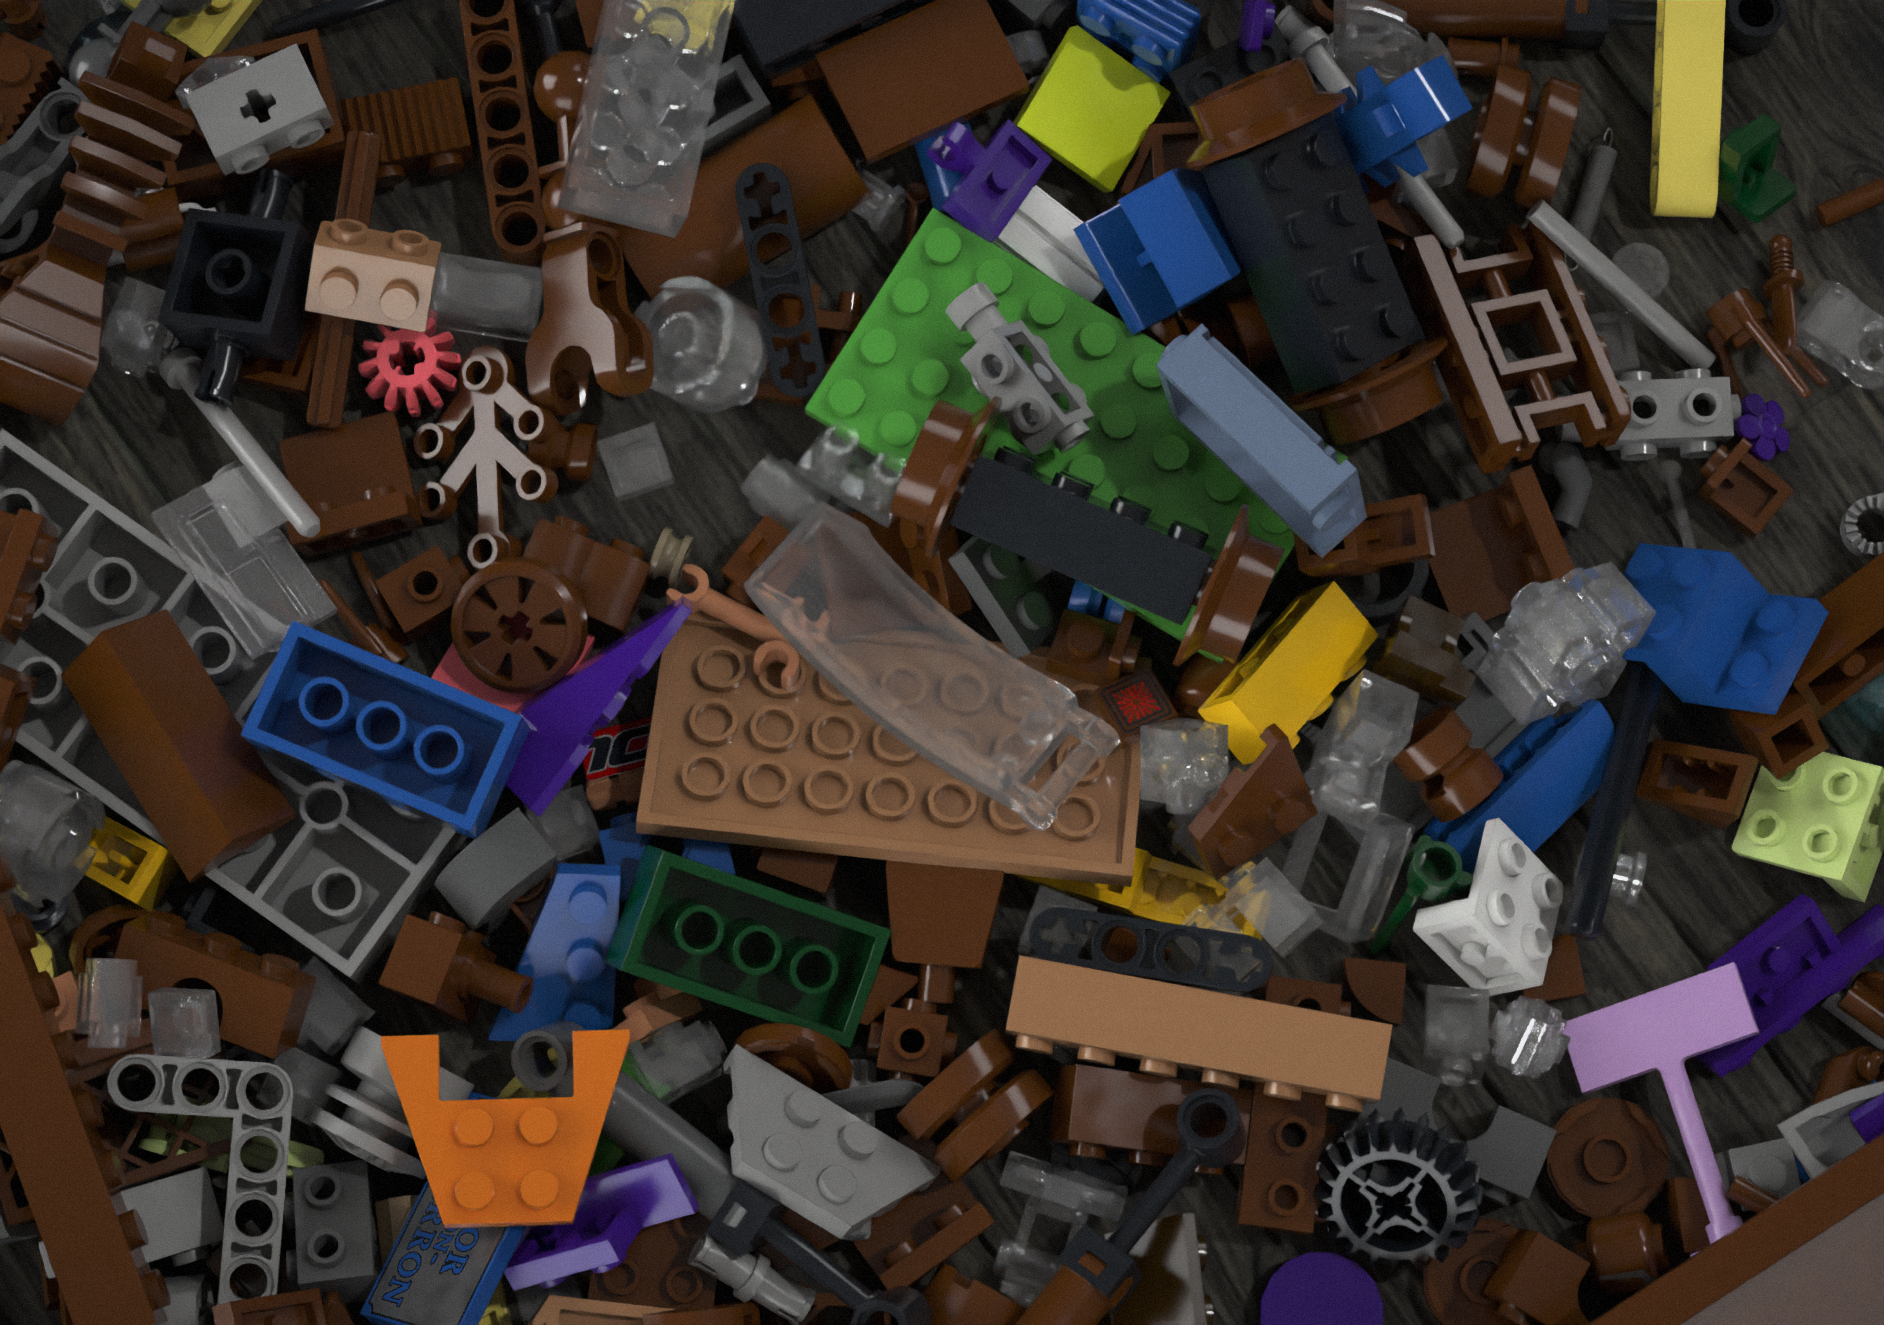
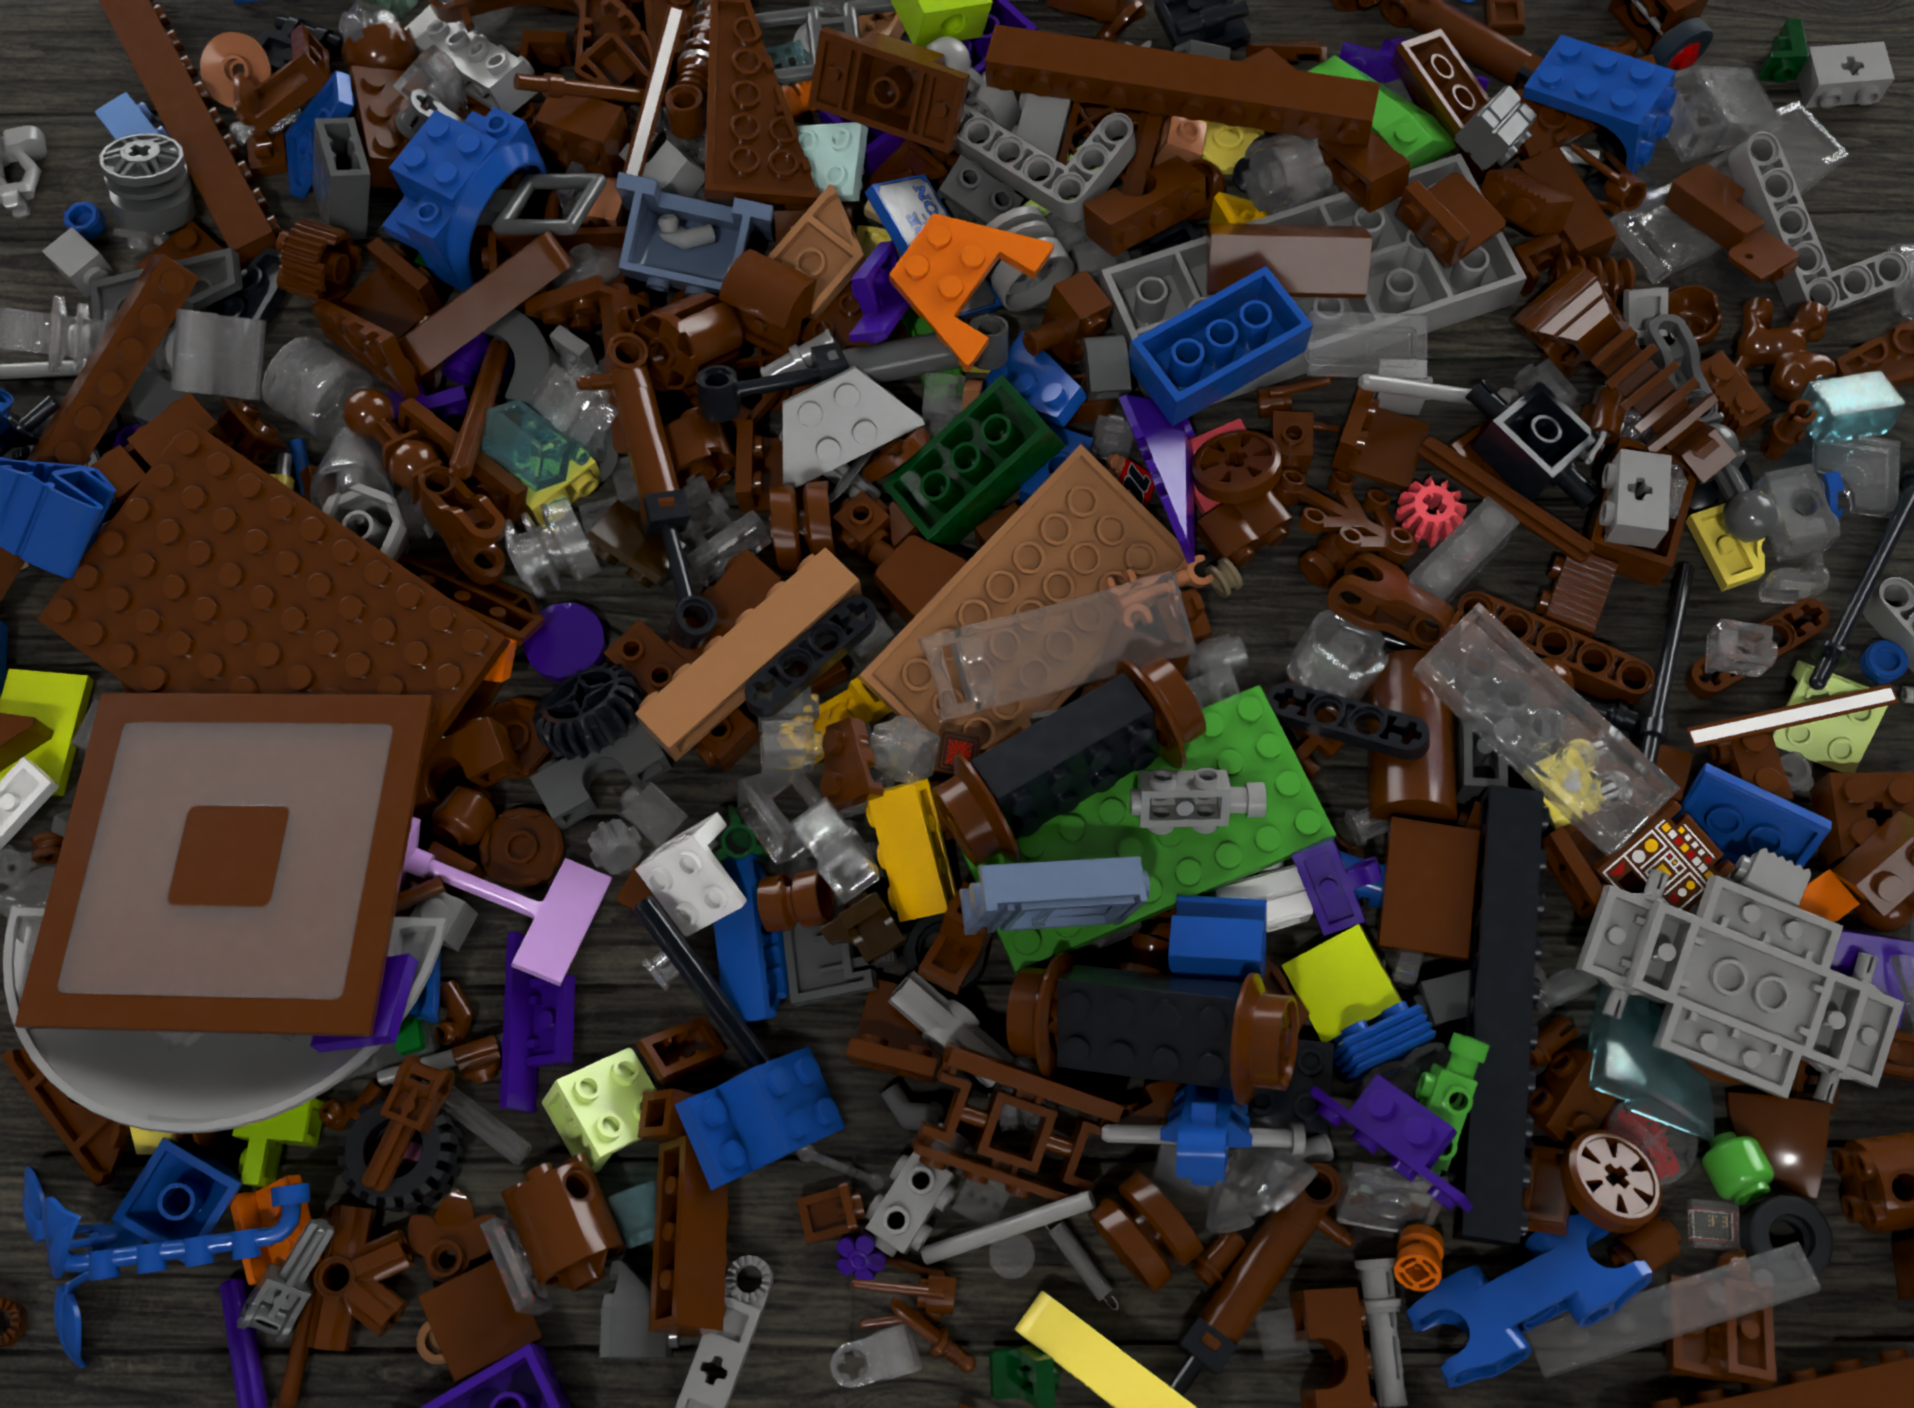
camera: 130 degrees right, 10 degrees down
clear brick [75,958,143,1049] -> none
clear plate [148,987,221,1058] -> none
medium nougat bracket [305,219,442,333] -> none
clear tile [597,422,675,502] -> none
reddish brown tile [1343,957,1407,1026] -> none
clear brick [1477,561,1656,725] -> none
none -> light grey piece [887,971,1014,1088]

